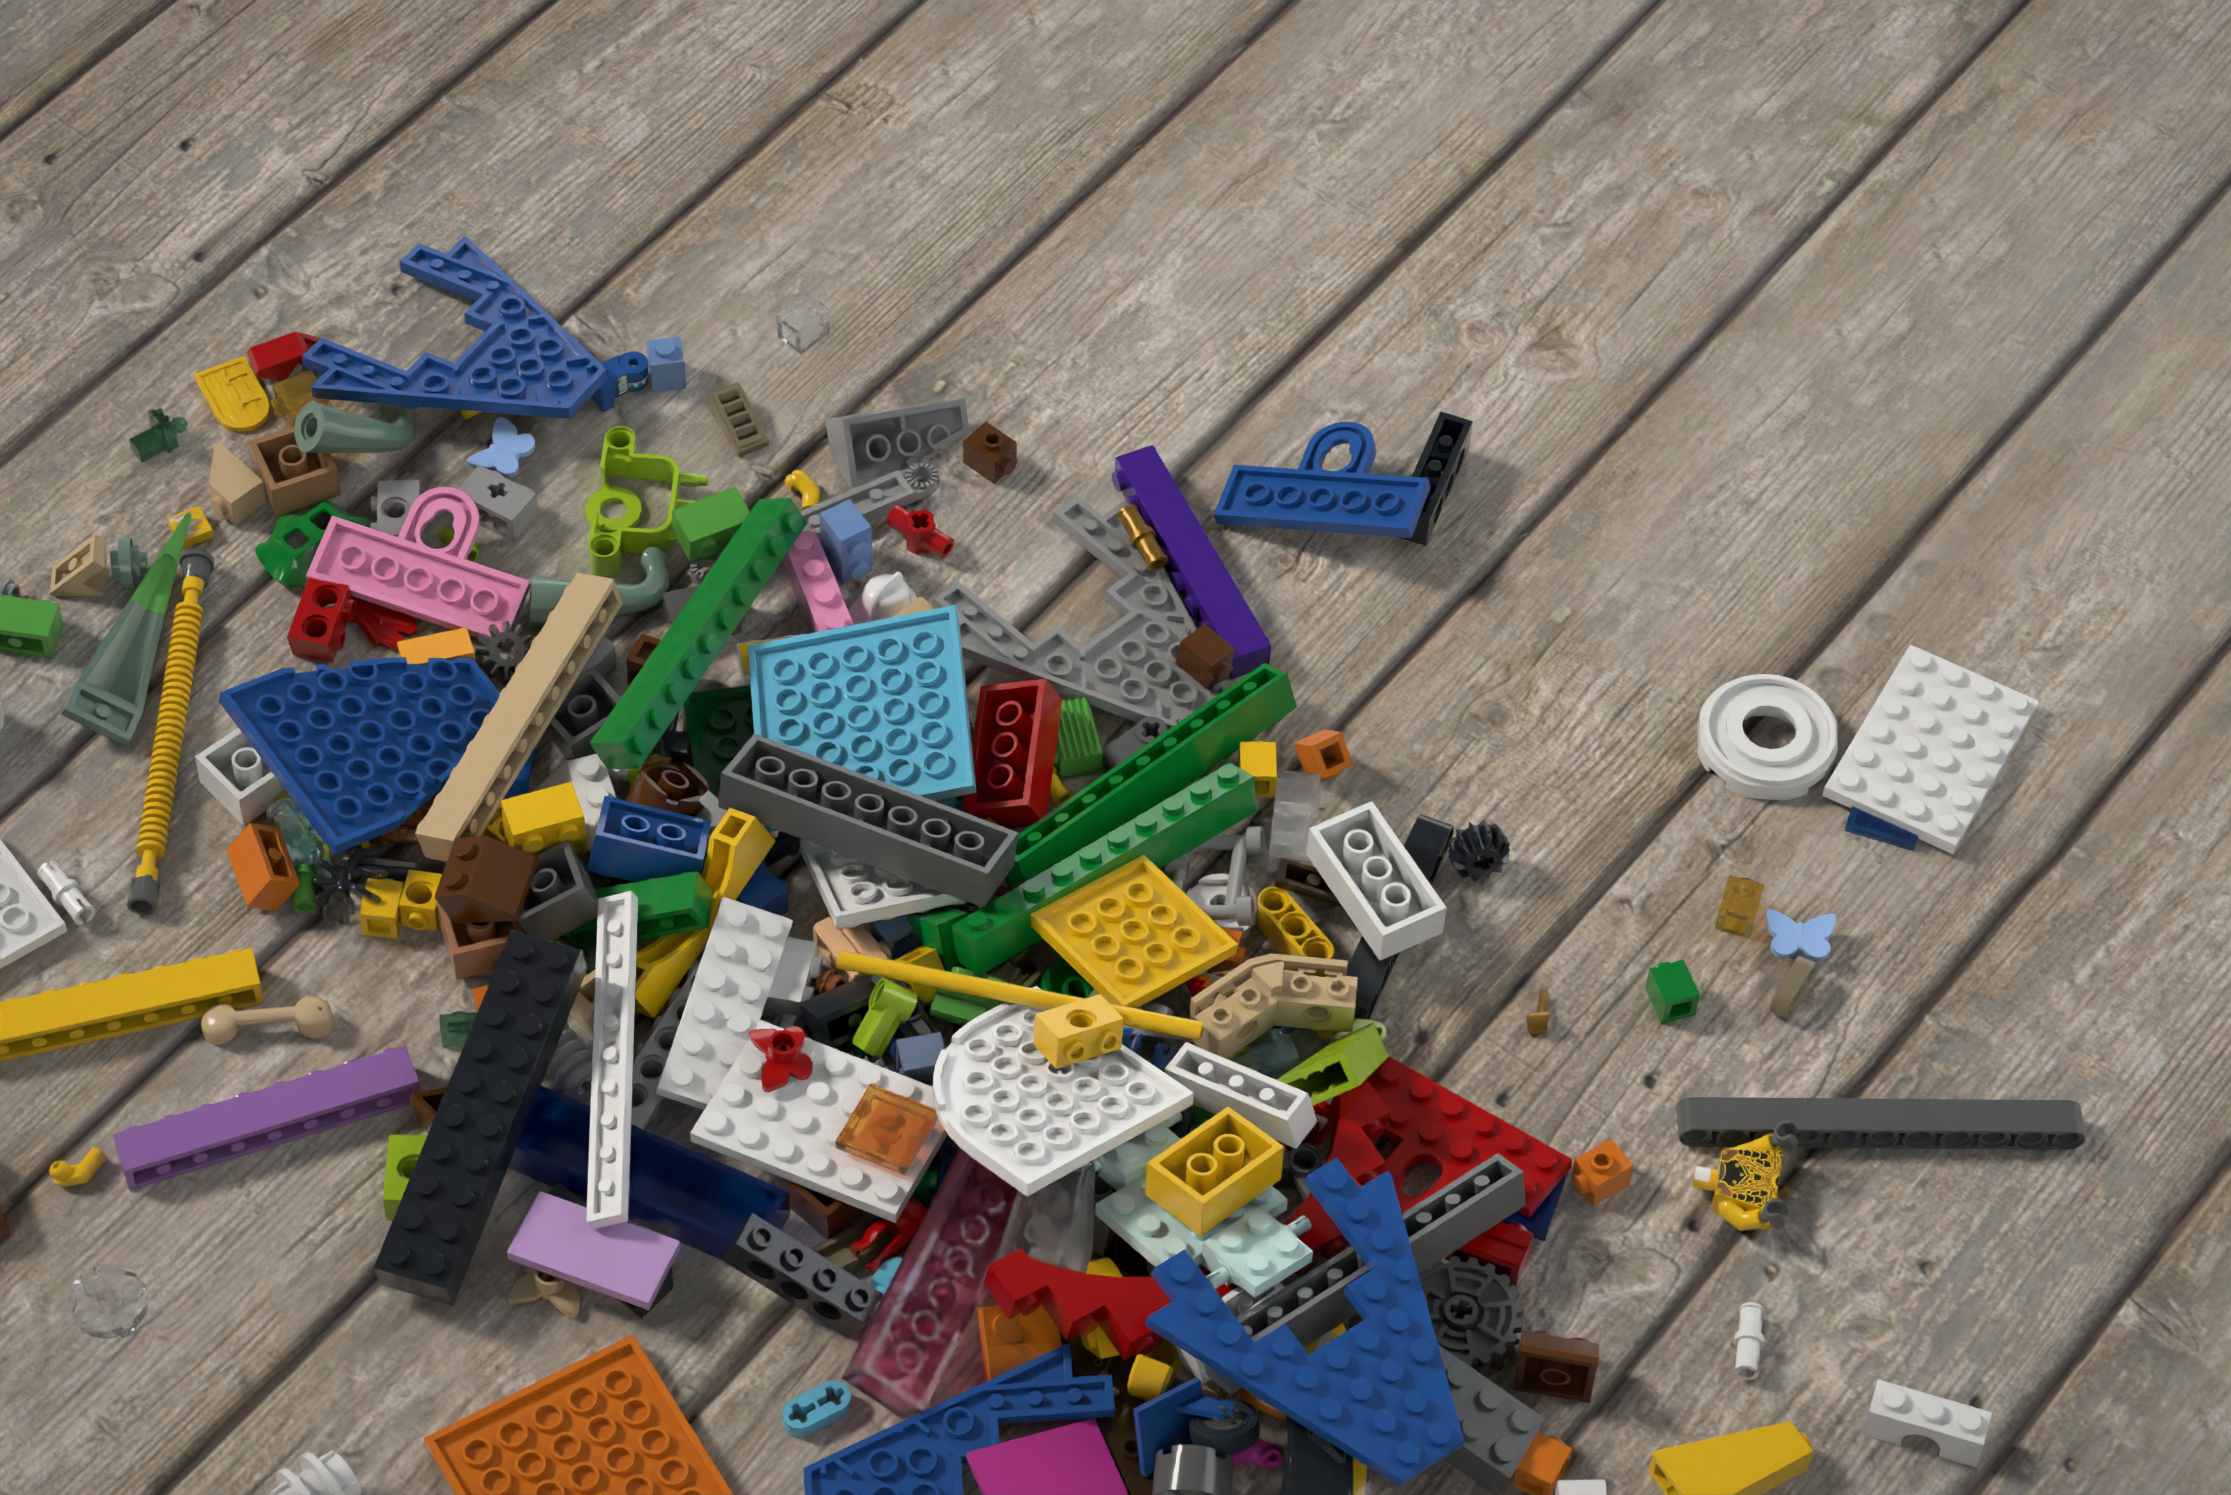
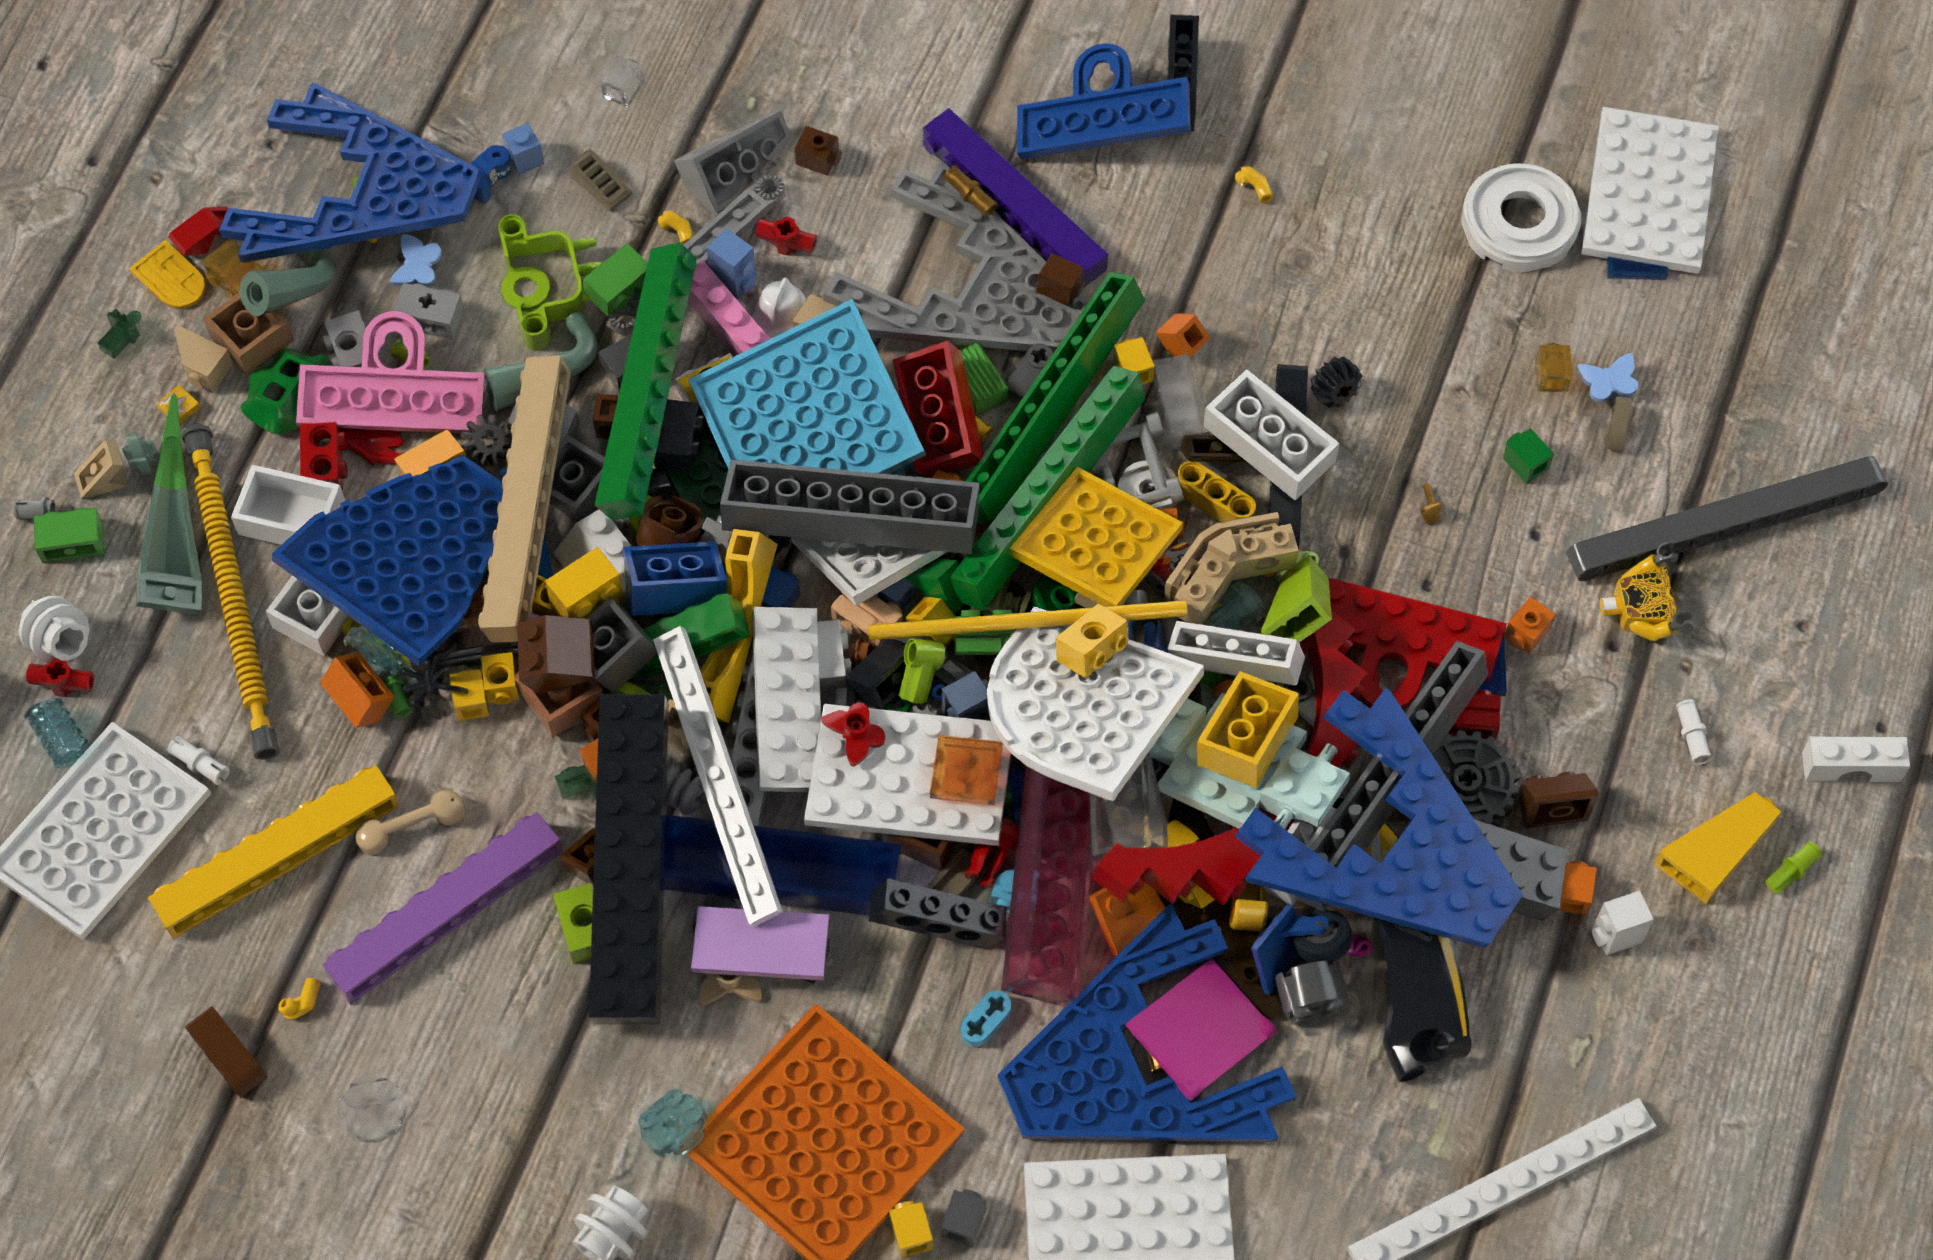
camera: 15 degrees left, 10 degrees up
none -> white piece [231,465,345,545]
none -> clear light blue plate [638,1089,707,1157]
none -> black brick [654,399,705,471]
none -> yellow arm [1235,166,1274,203]

